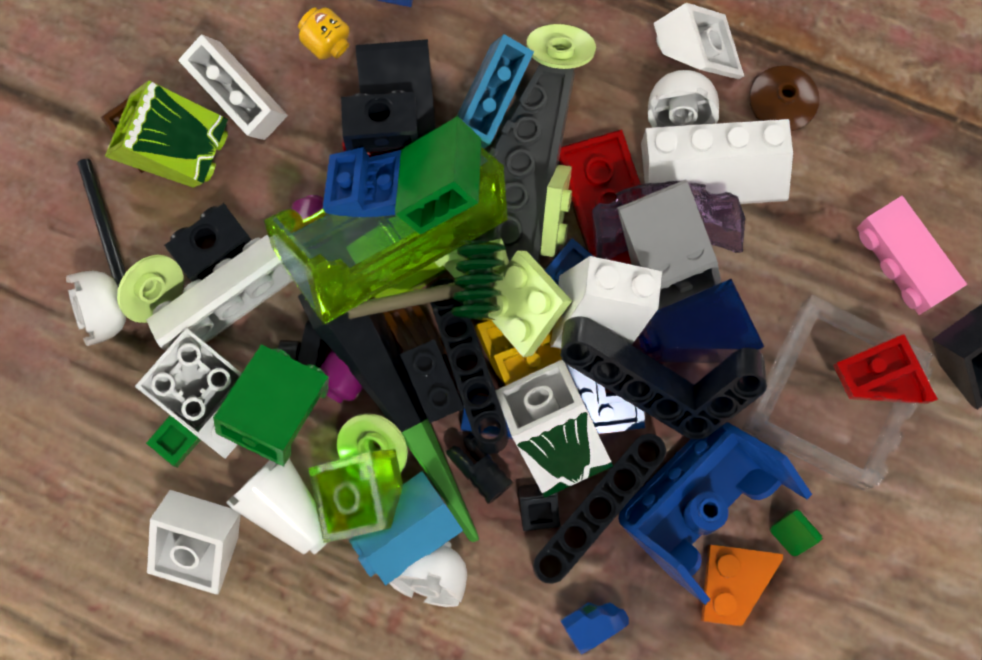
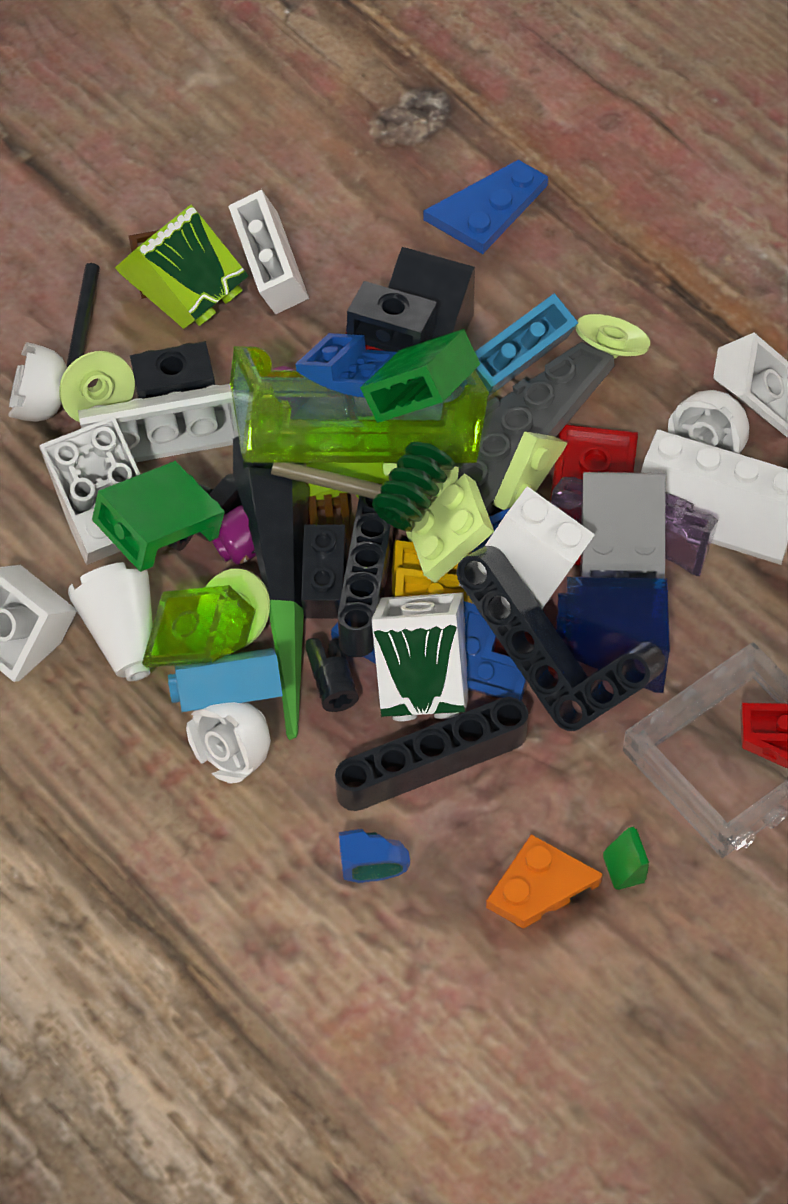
camera: 25 degrees right, 20 degrees down
green plate [146,415,201,468] -> none
yellow head [298,7,350,60] -> none
black slope [518,484,560,531] -> none
blue windscreen [618,422,812,605] -> none
blue brick [684,492,729,535] -> none

